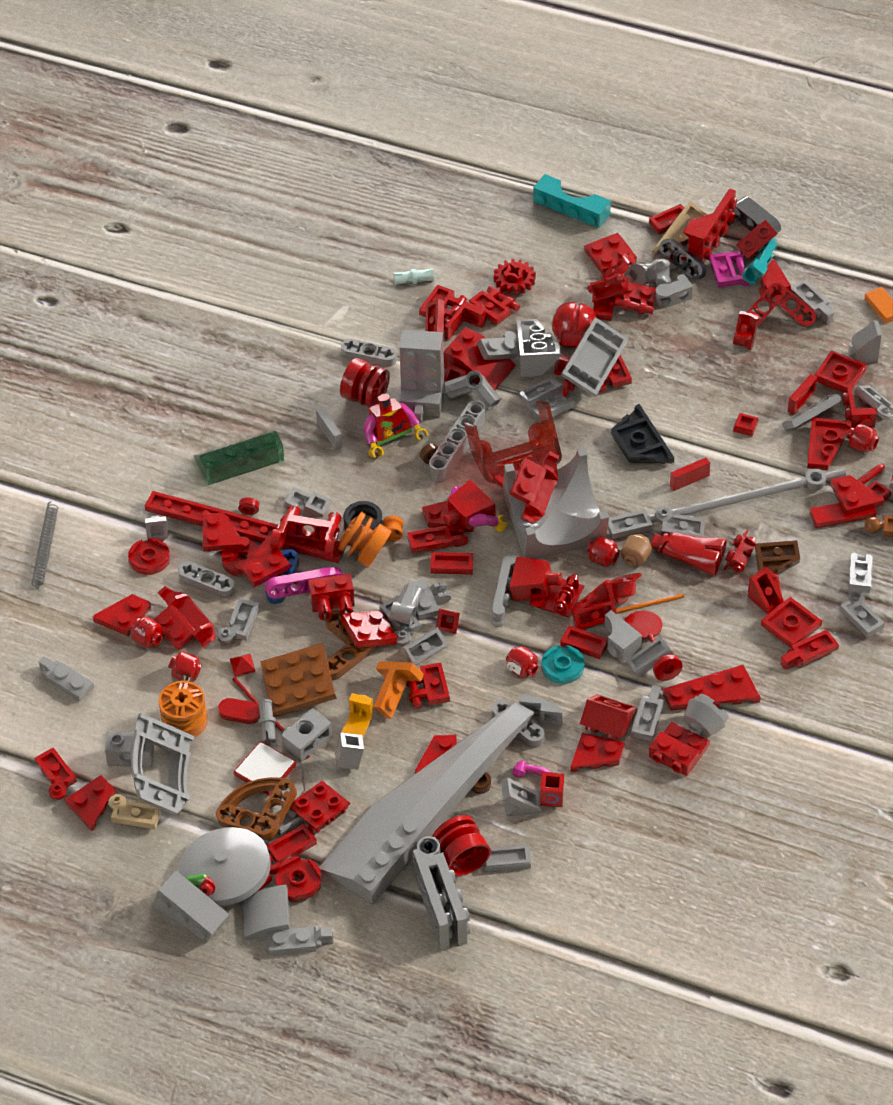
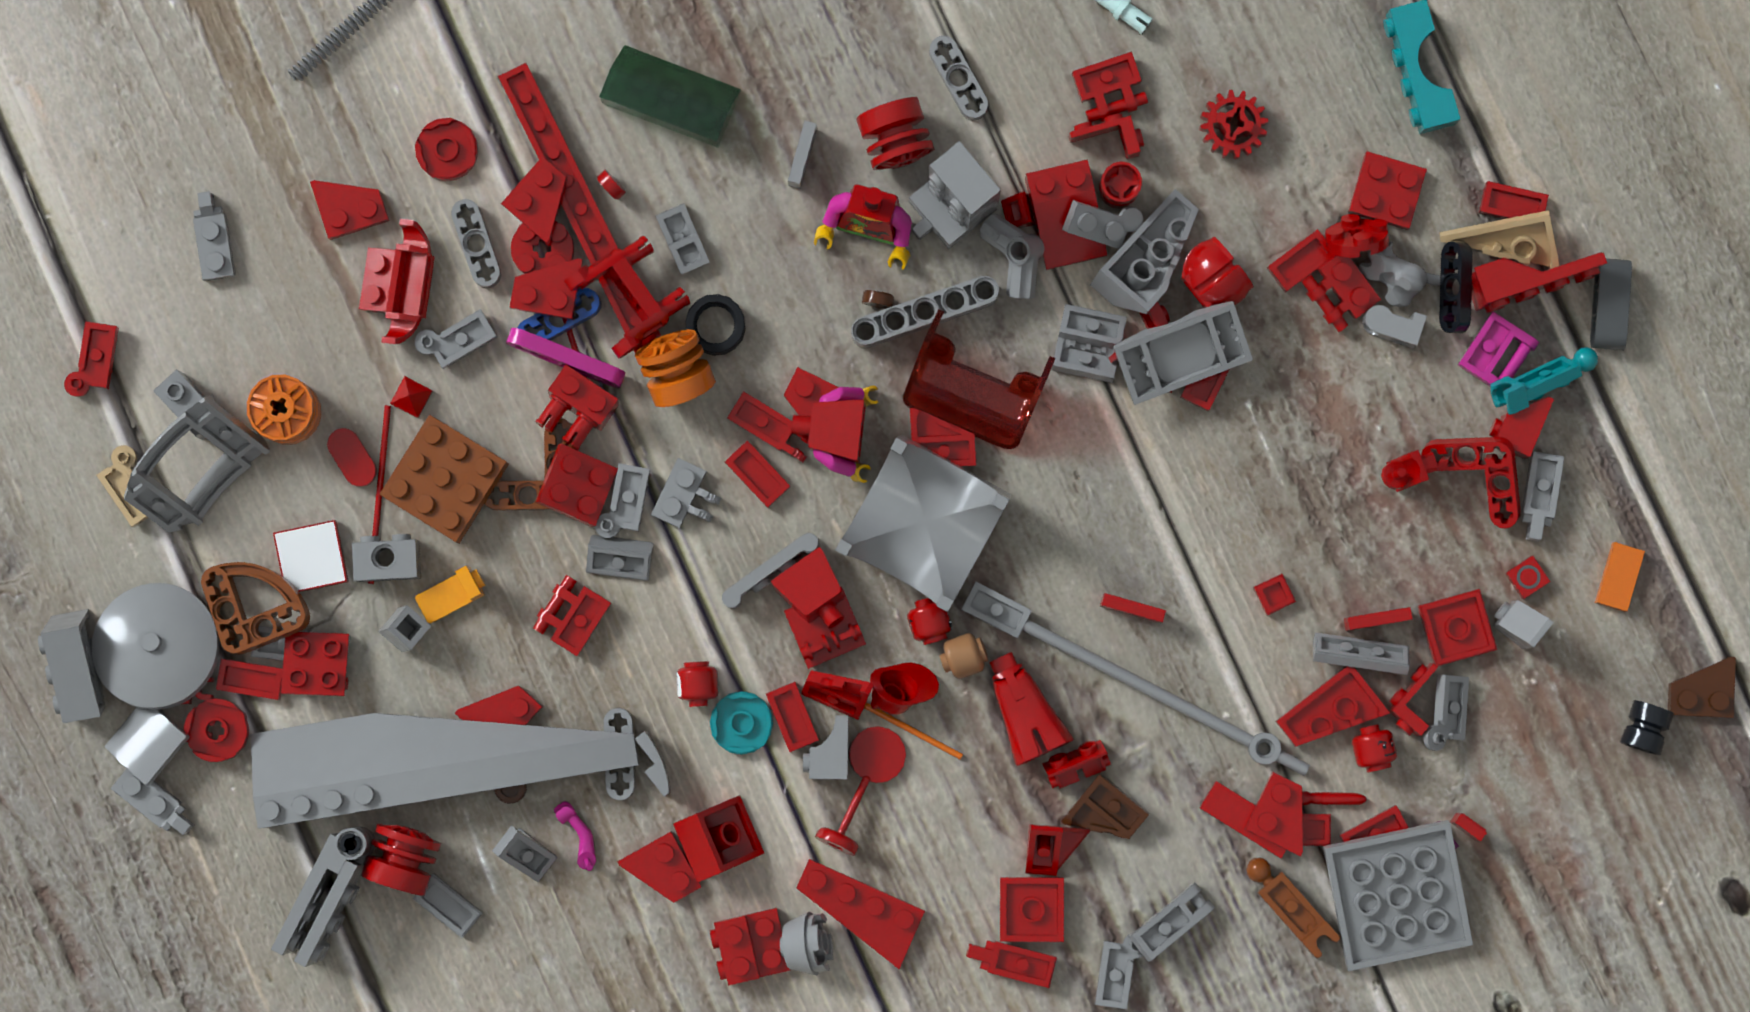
camera: 45 degrees right, 35 degrees up
red wing [65,775,115,831] -> none
red head [130,617,163,649] -> none
light grey tile [145,515,168,539] -> none
red head [168,651,202,682] -> none
arm [186,874,216,896] -> none
light grey pin [258,699,277,745] -> none
orange bracket [374,661,424,719] -> none
orange wheel [383,515,403,542] -> none
light grey piece [389,583,422,625] -> none
red hinge [425,299,445,334] -> none
red slope [436,608,460,634] -> none
red plate [469,286,520,325] -> none
red plate [509,451,559,524] -> none
red brick [540,772,565,807] -> none
red hinge [587,273,629,303] -> none
black wing [611,404,675,464] -> none
light grey tile [626,636,674,678] -> none
light grey hinge [631,685,664,742] -> none
light grey hinge [655,506,706,537] -> none
red hinge [736,219,778,259] -> none
none -> red wheel [1099,161,1142,209]
none -> red tile [1505,555,1550,599]

